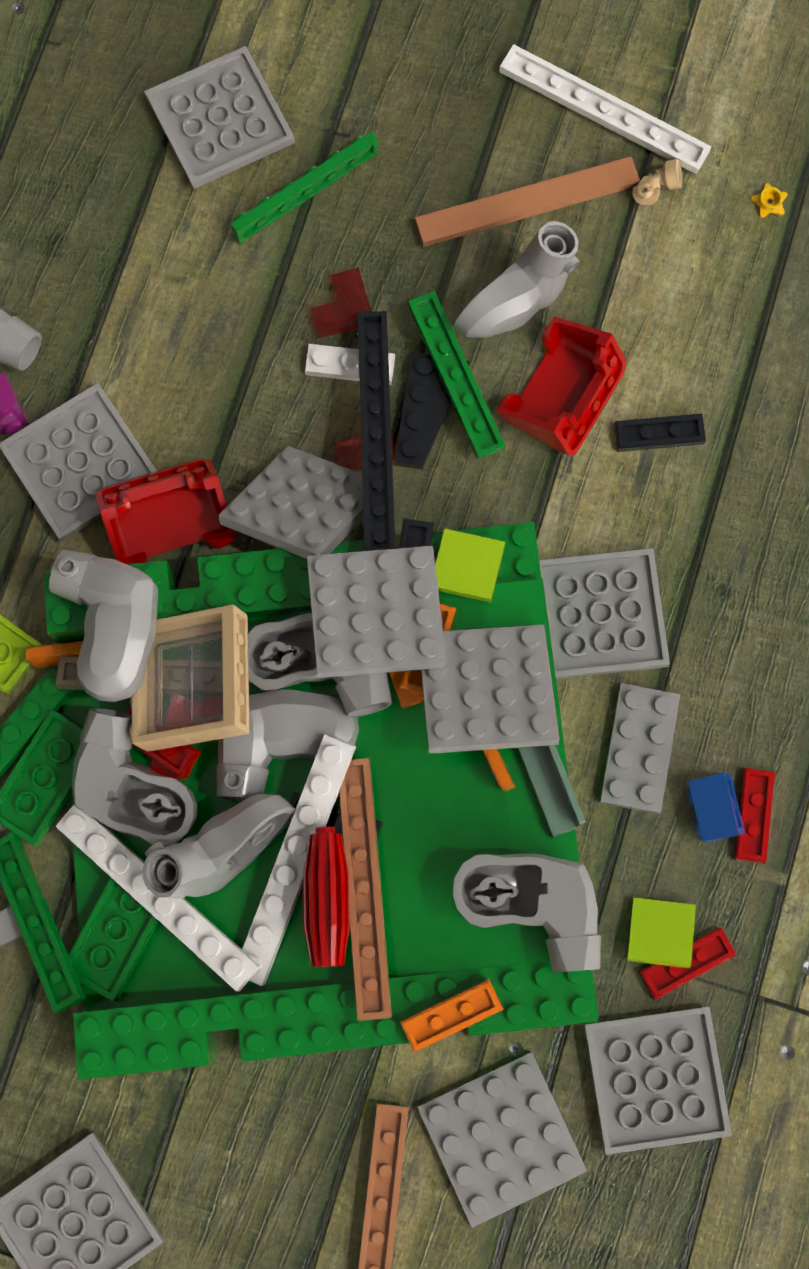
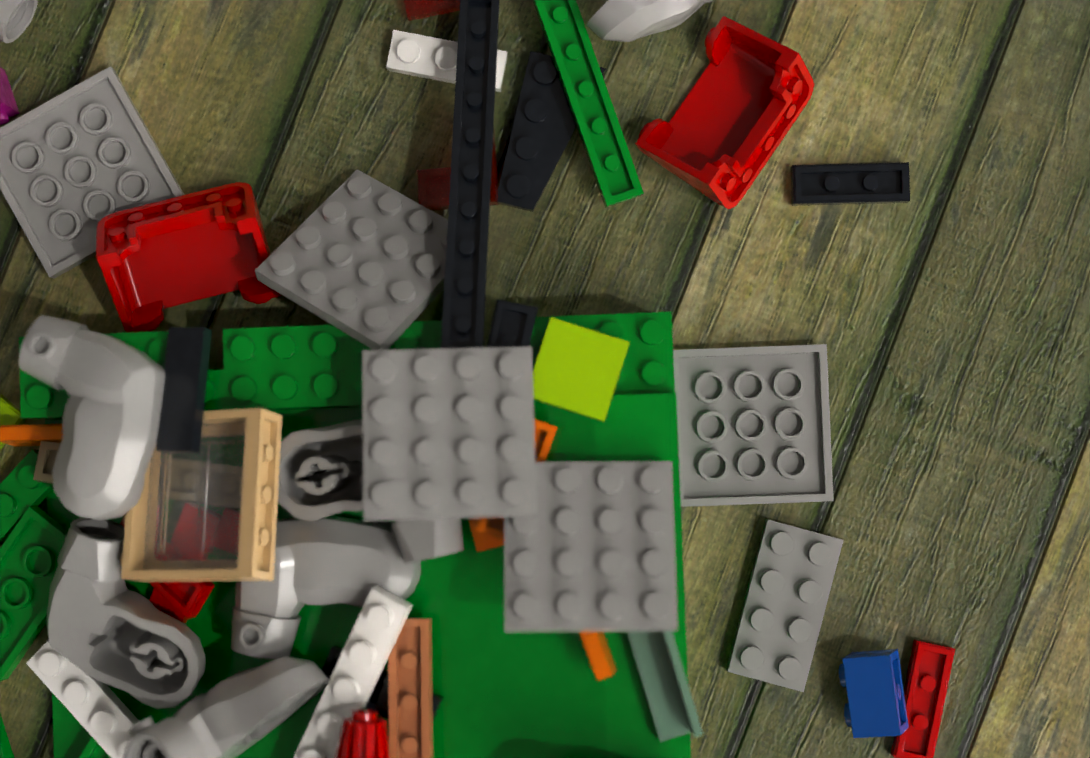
camera: 10 degrees right, 10 degrees up
none -> black tile [156,327,212,453]

